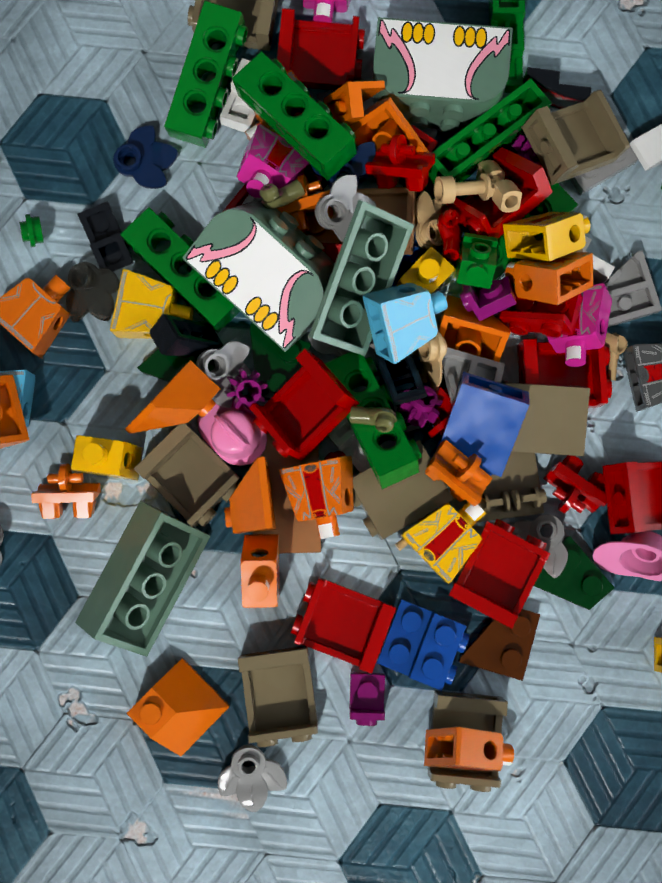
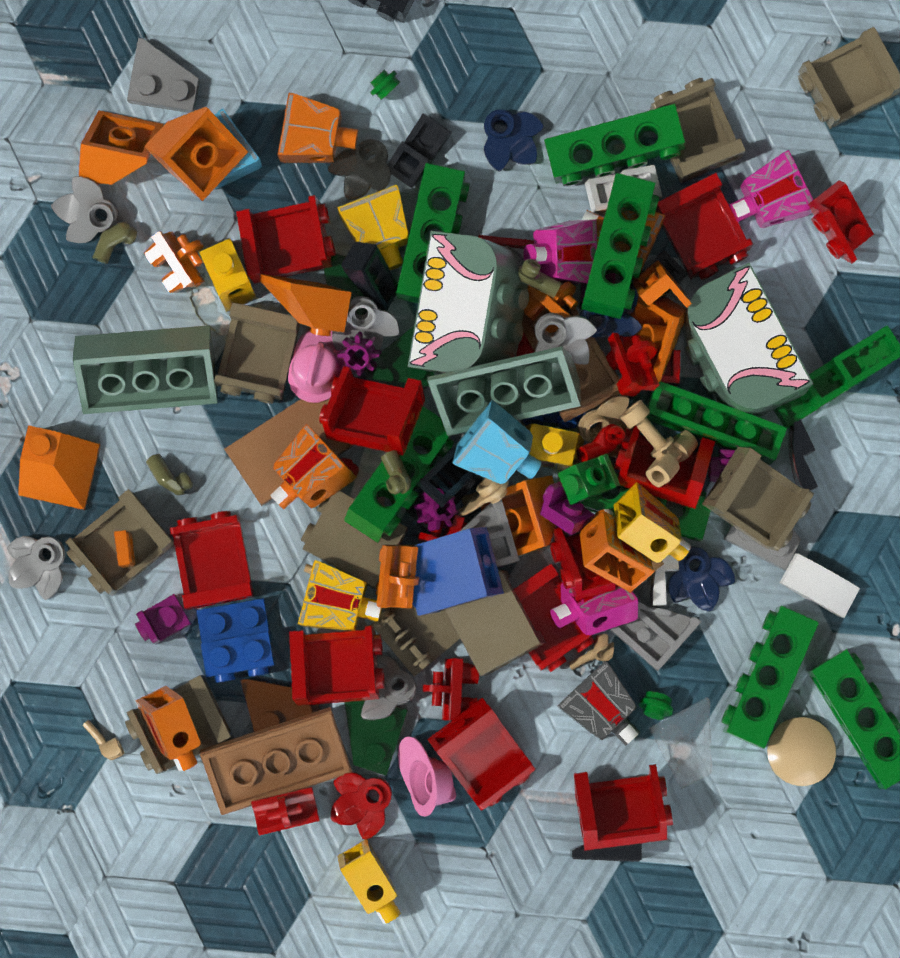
camera: 60 degrees right, 0 degrees up
orange slope [224,456,276,534] -> none
orange torso [241,534,280,608] -> none
none -> tan hand [83,720,125,760]
none -> olive arm [92,222,137,264]
none -> orange tile [114,530,136,568]
none -> olive arm [146,454,193,495]
none -> medium nougat tile [200,707,352,815]
none -> red panel [236,195,336,284]
none -> red hips [251,787,320,836]
none -> red plate [330,772,392,840]
none -> dark blue plate [668,546,735,612]

